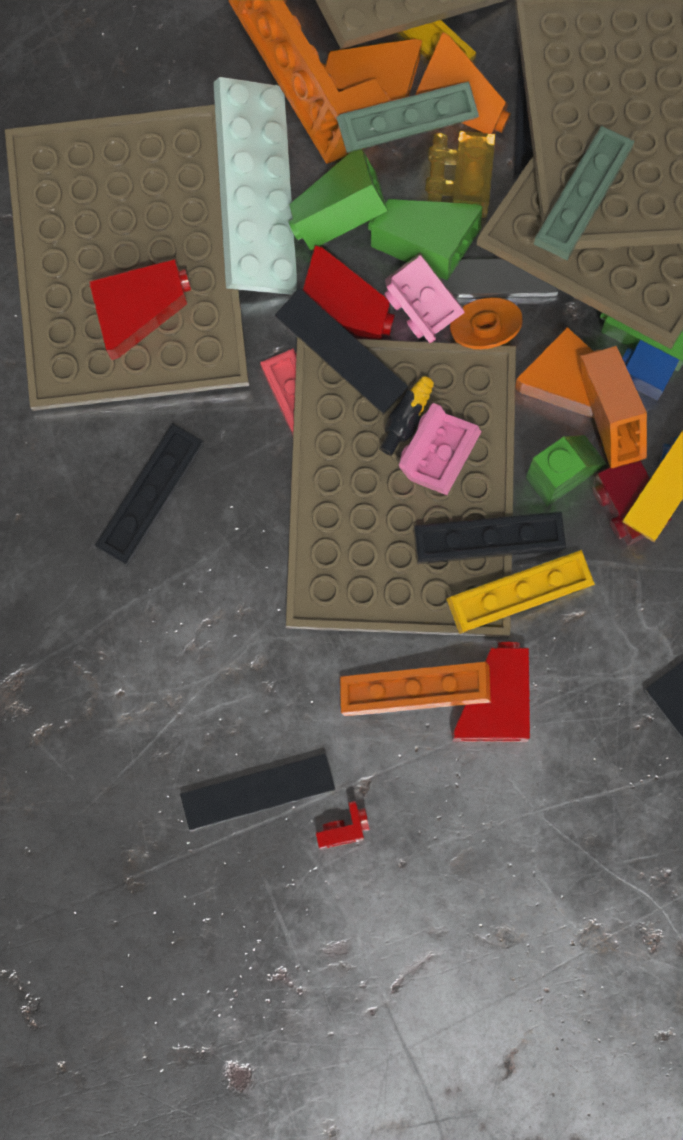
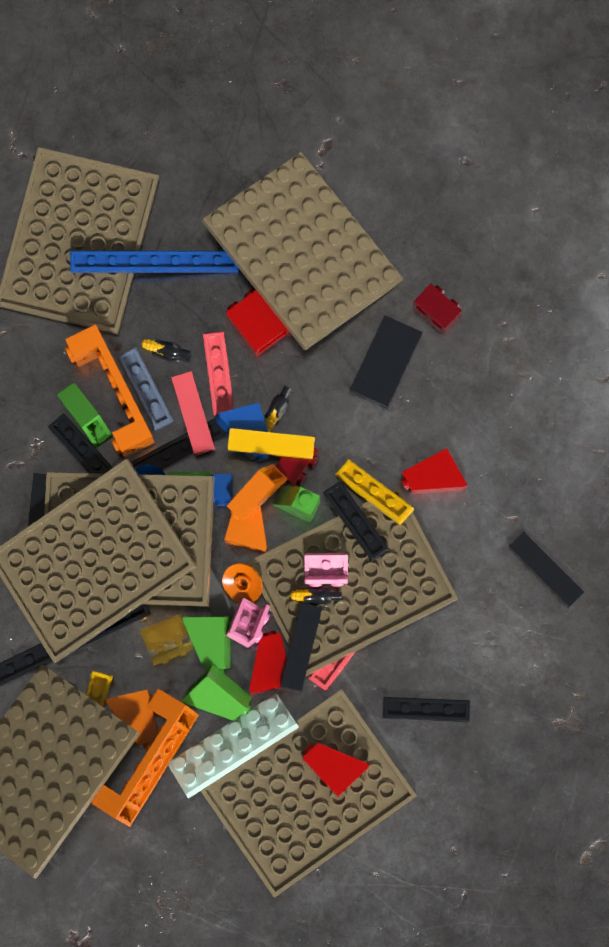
camera: 120 degrees left, 0 degrees up
red bracket [316,801,370,850] -> none
sand green tile [336,82,479,153] -> none
orange plate [340,662,491,716] -> none
orange slope [415,33,511,138] -> none
sand green tile [534,126,635,261] -> none

